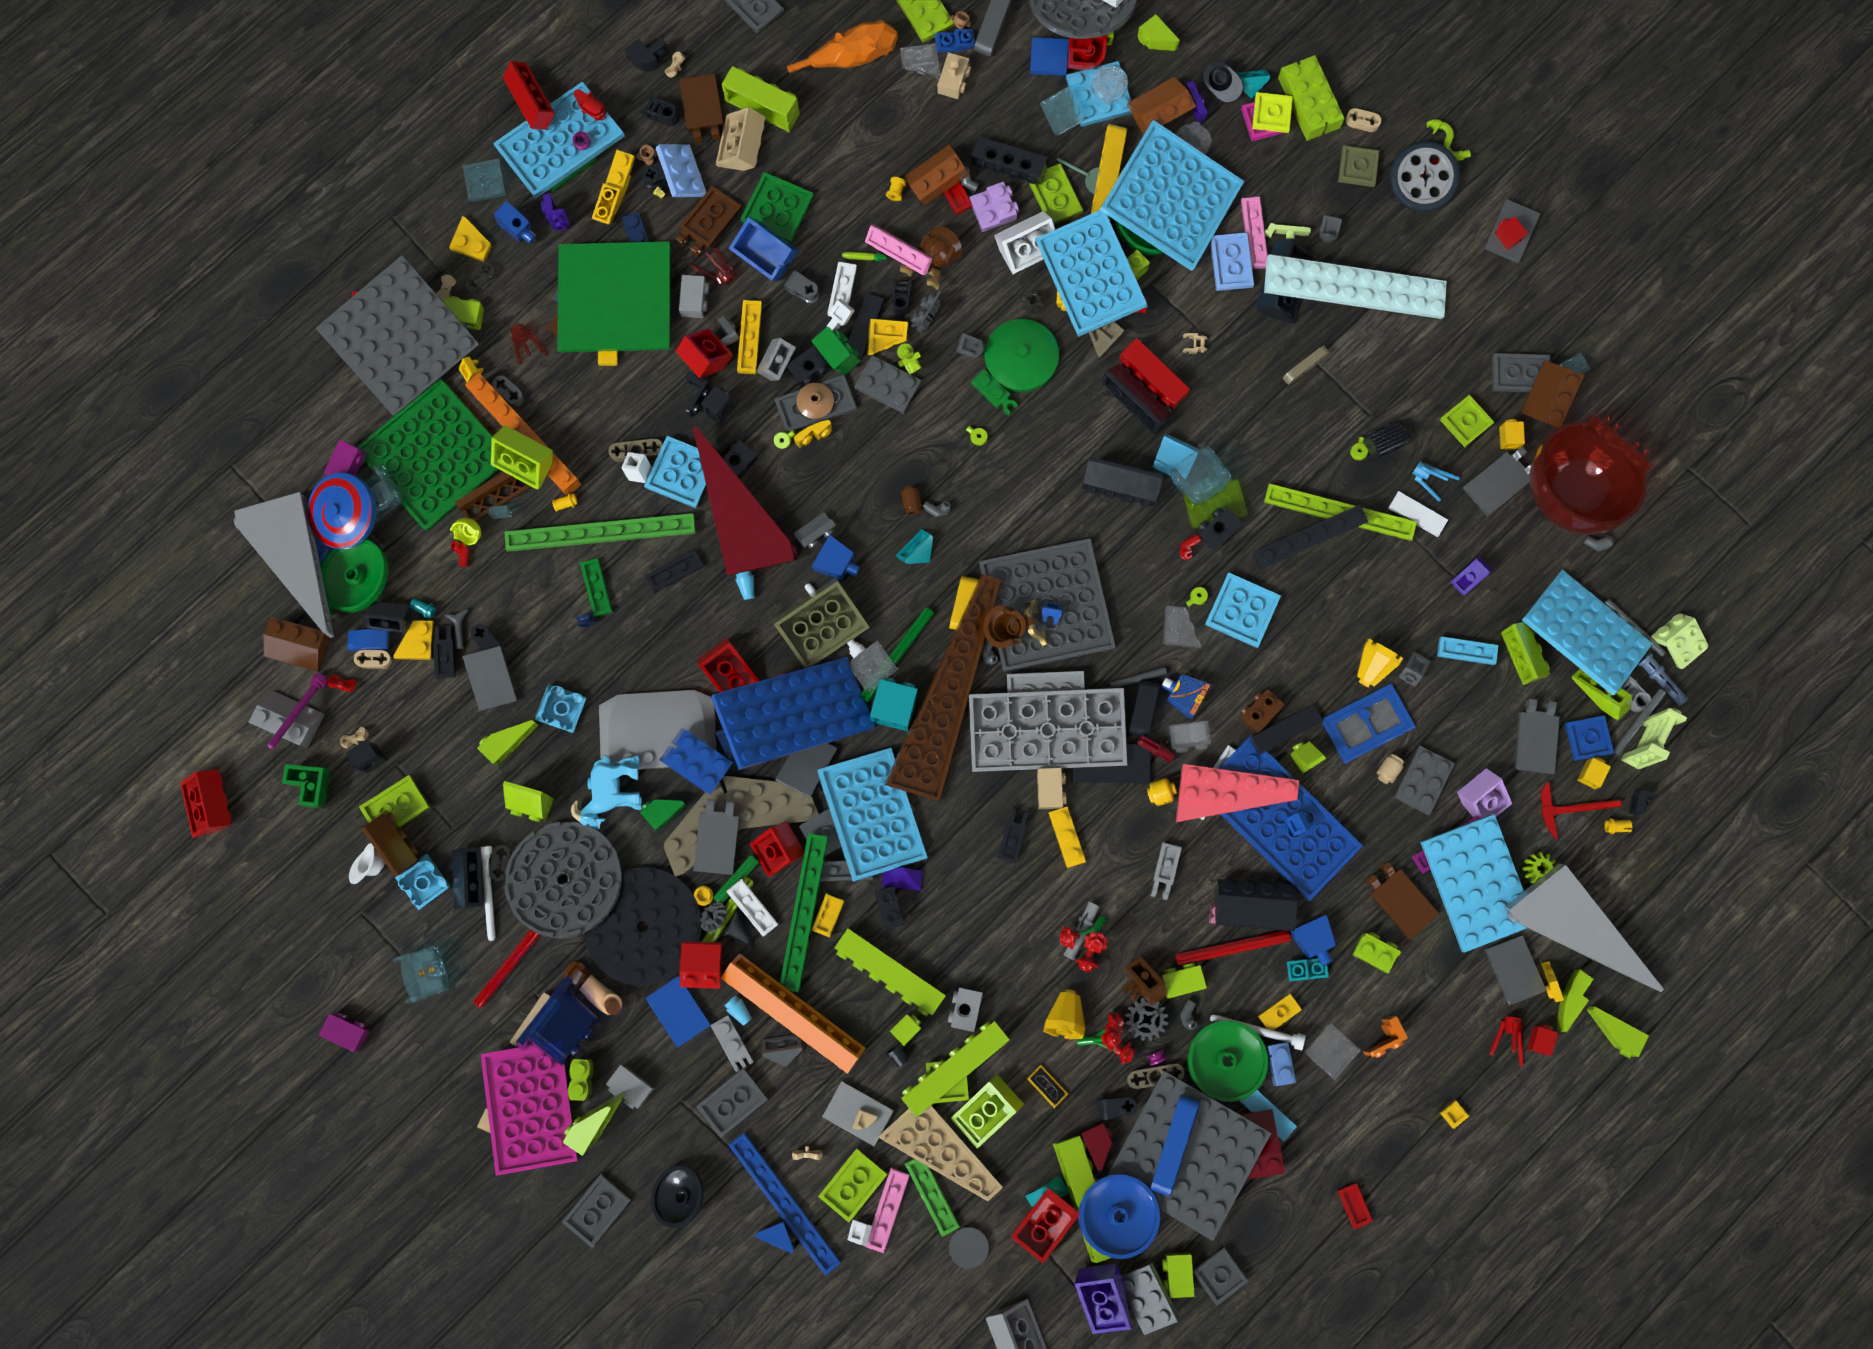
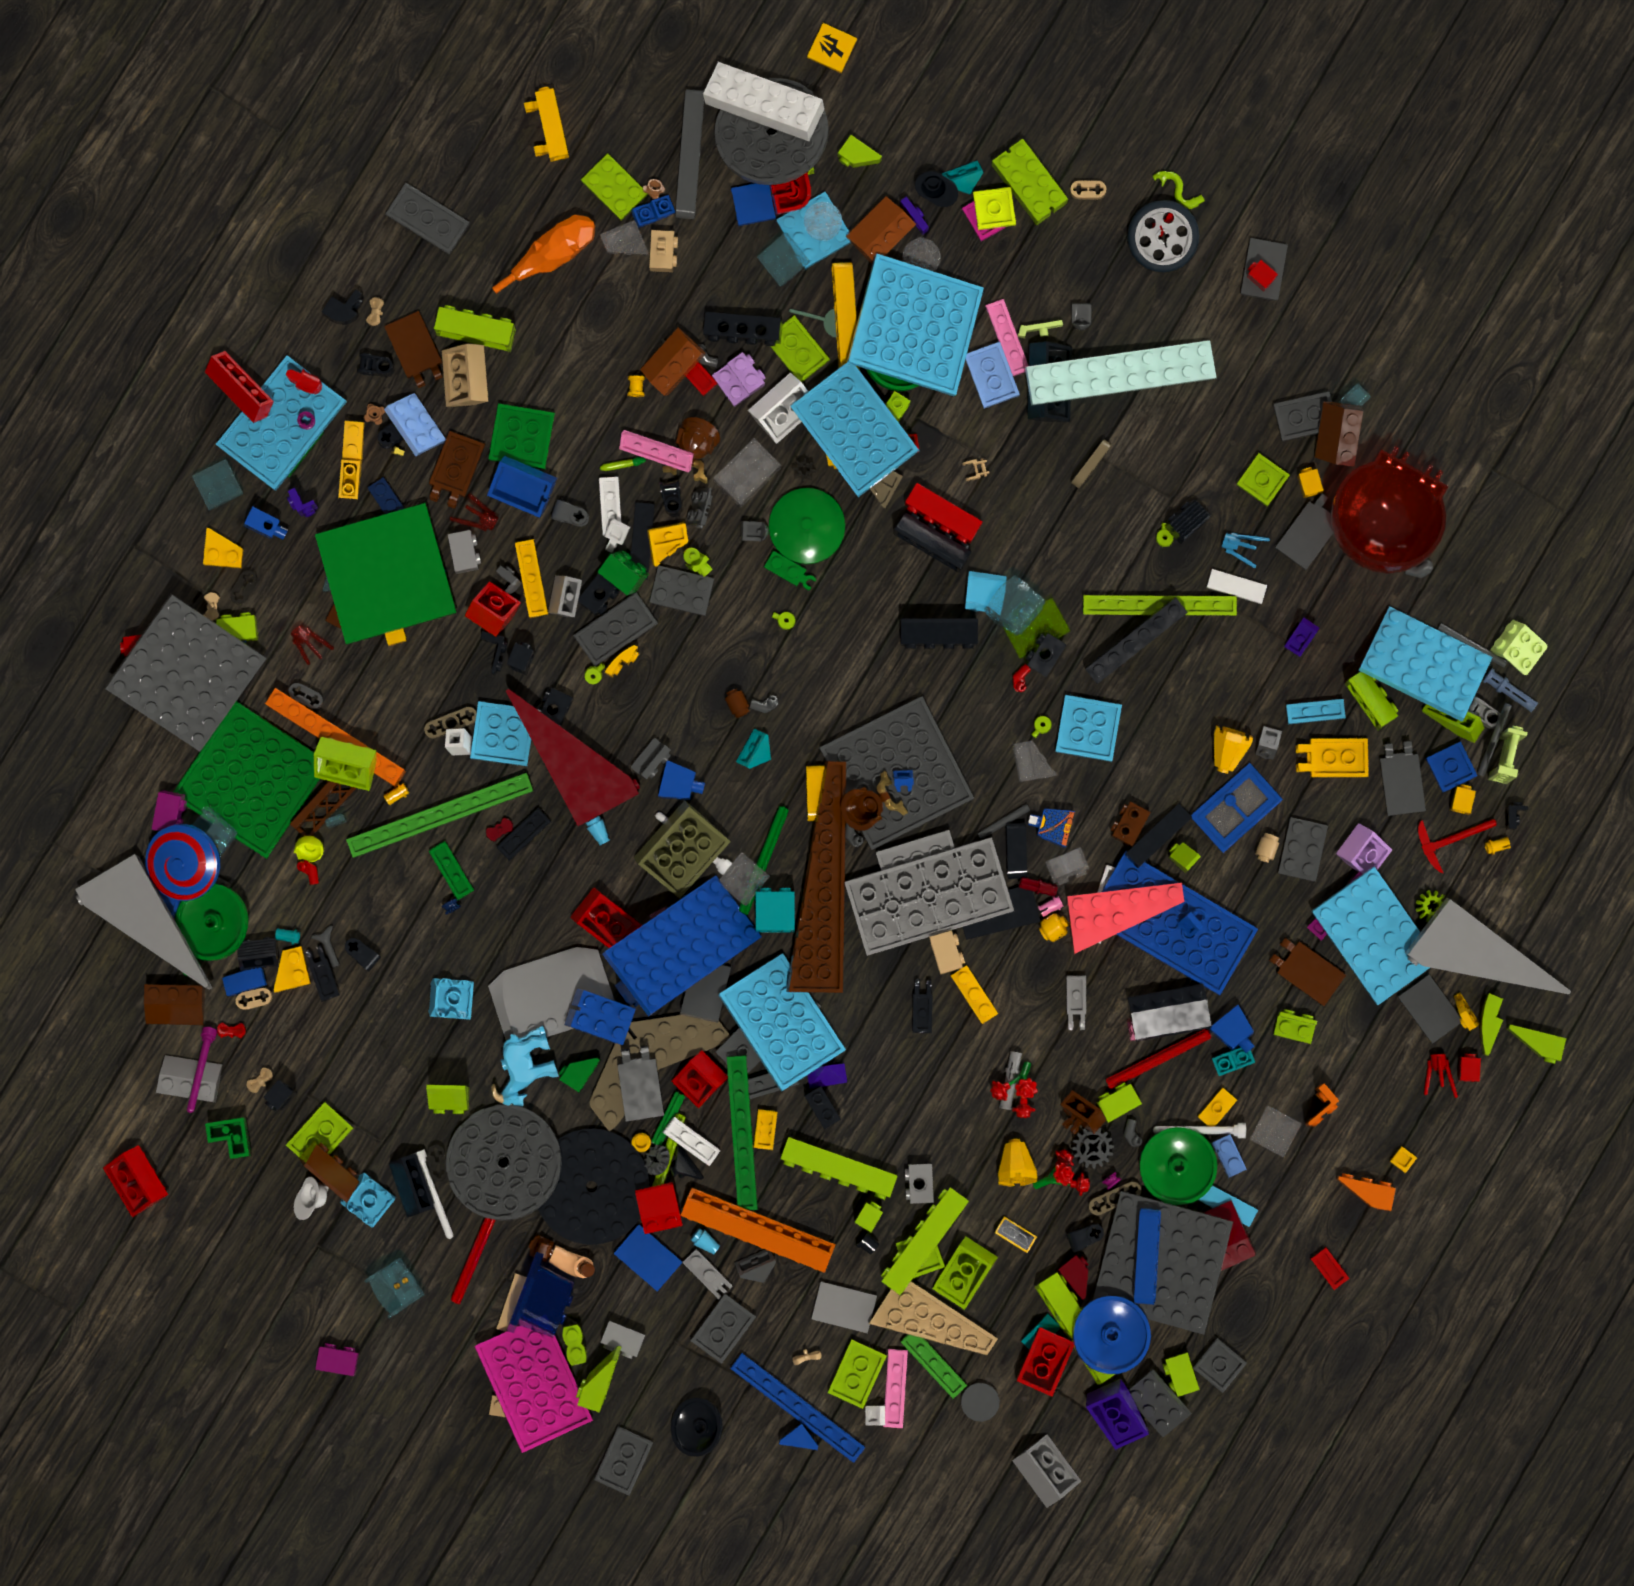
camera: 15 degrees left, 5 degrees up
yellow tile [459,356,484,382] -> none
dark grey tile [462,645,518,711] -> none
lime slope [477,720,539,767] -> none
medium nougat dish [797,383,834,419] -> none
tan tile [852,1109,878,1129] -> none
olive plate [1338,145,1380,187] -> none
none -> dark red piece [486,817,513,842]
none -> clear brick [713,438,781,508]
none -> bright pink pin [1038,896,1064,917]
none -> yellow tile [1295,739,1368,777]
none -> orange slope [1337,1173,1396,1211]

